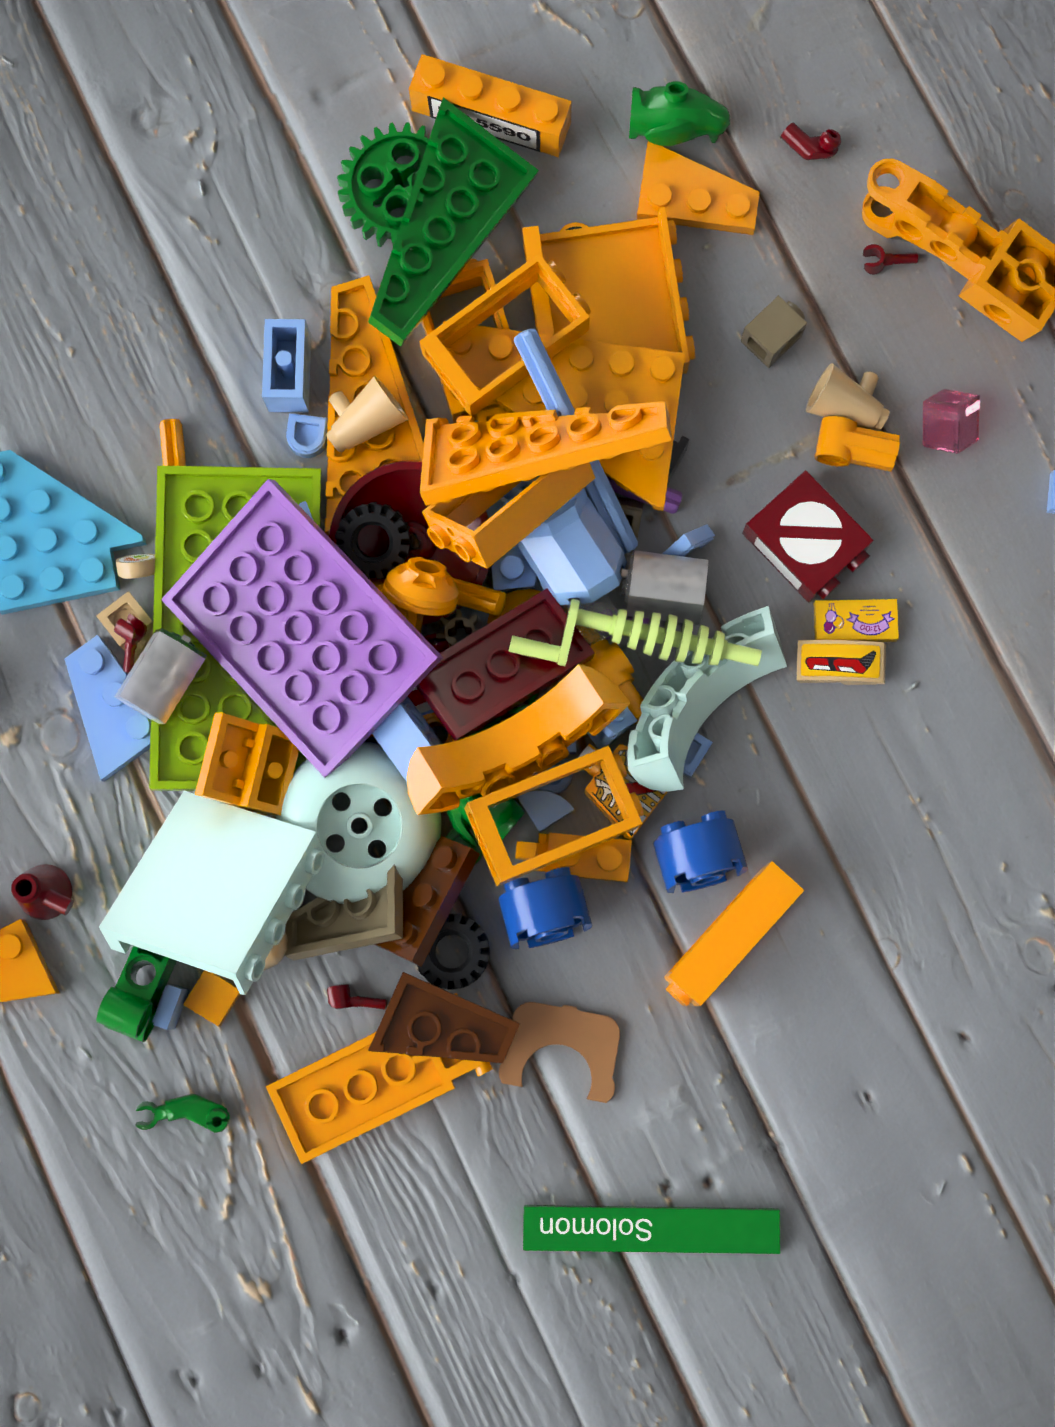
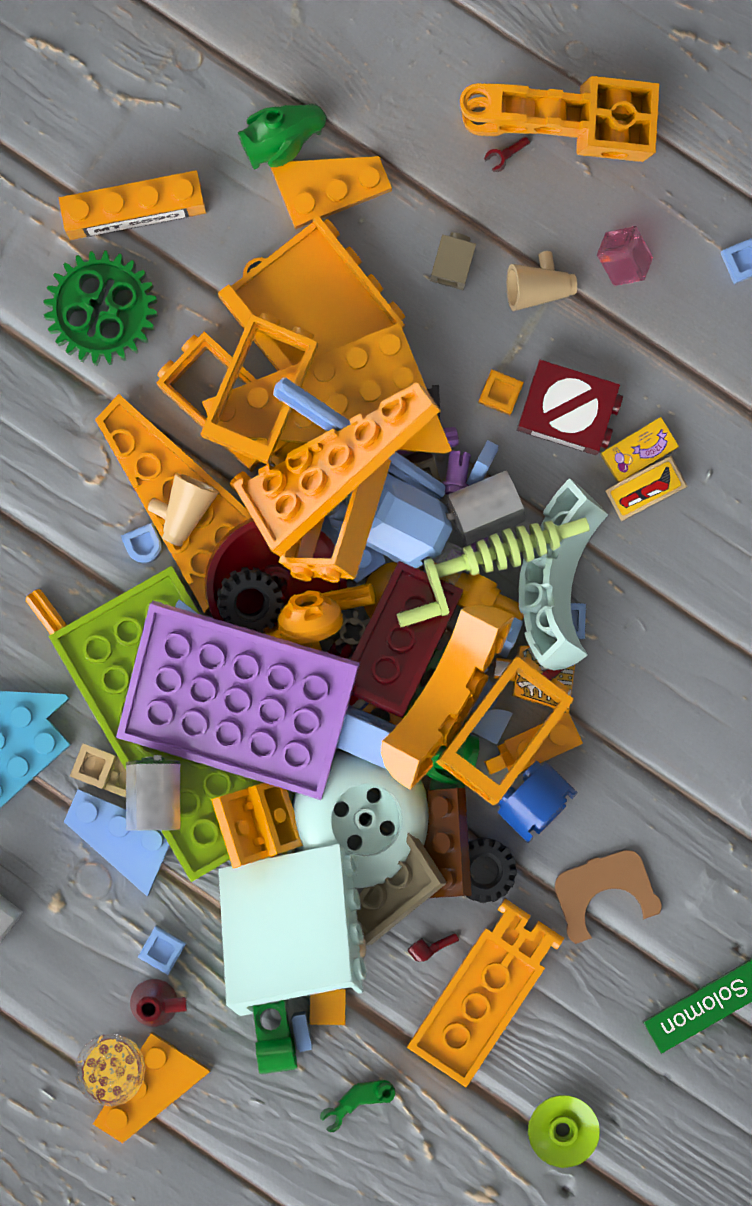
camera: 40 degrees left, 5 degrees up
dark red hand [114,613,147,673] -> none
tan tile [116,554,155,579] -> none
light blue brick [262,319,311,413] -> none
green wing [368,97,539,347] -> none
reddish brown wing [368,972,520,1063] -> none
blue brick [653,810,748,893] -> none
light orange window [664,861,804,1006] -> none
dark red arm [780,122,841,160] -> none
light orange piece [815,416,900,472] -> none
none -> light blue tile [138,925,187,975]
none -> medium lavender pin [442,451,471,495]
none -> light orange tile [478,369,524,416]
none -> lime dish [528,1095,600,1168]

